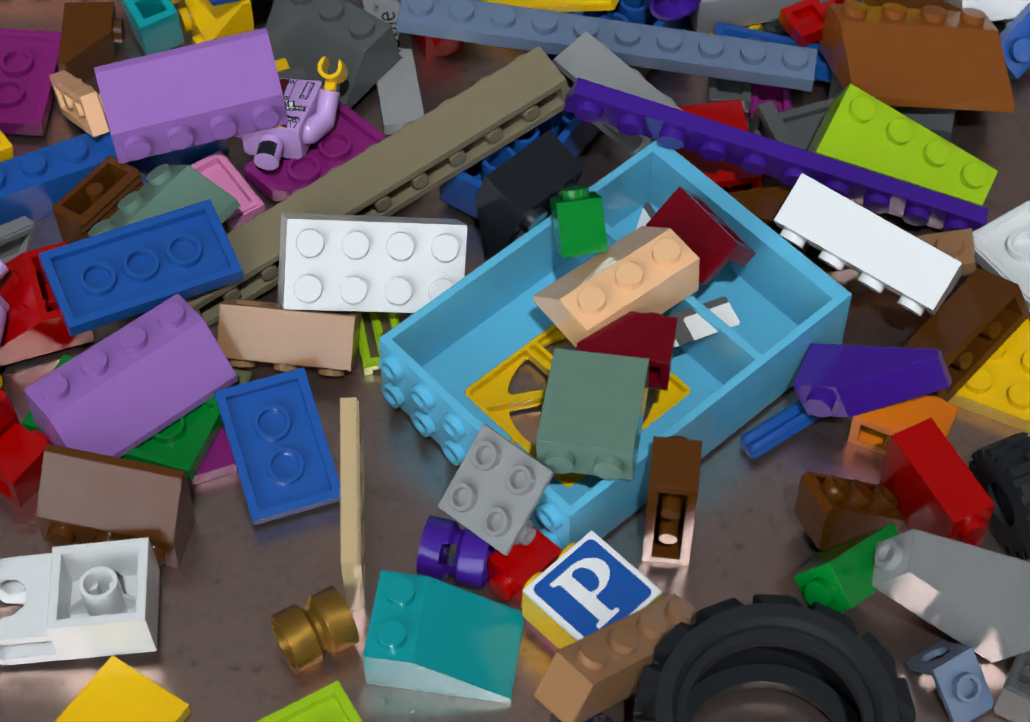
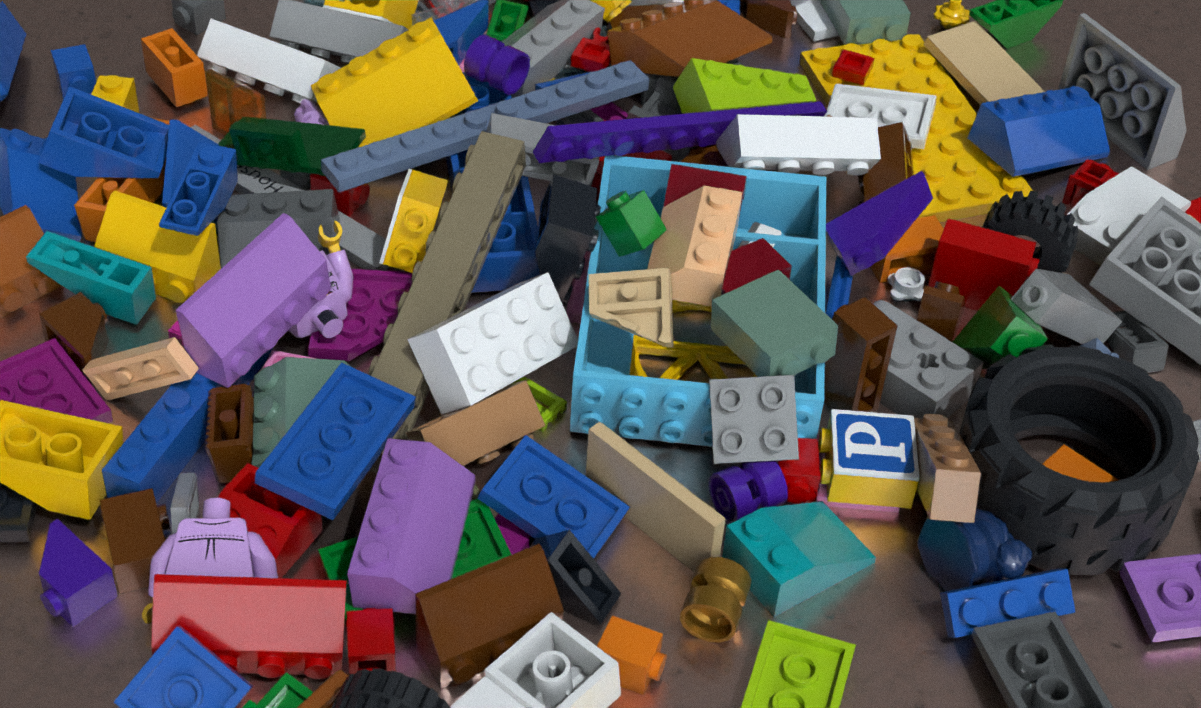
camera: 45 degrees left, 10 degrees down
none -> yellow piece [379,169,448,273]
none -> black slope [530,530,622,626]
none -> tan wing [589,268,673,348]
none -> orange brick [597,615,667,695]
none -> light grey brick [873,300,984,419]
none -> white plate [888,267,925,301]

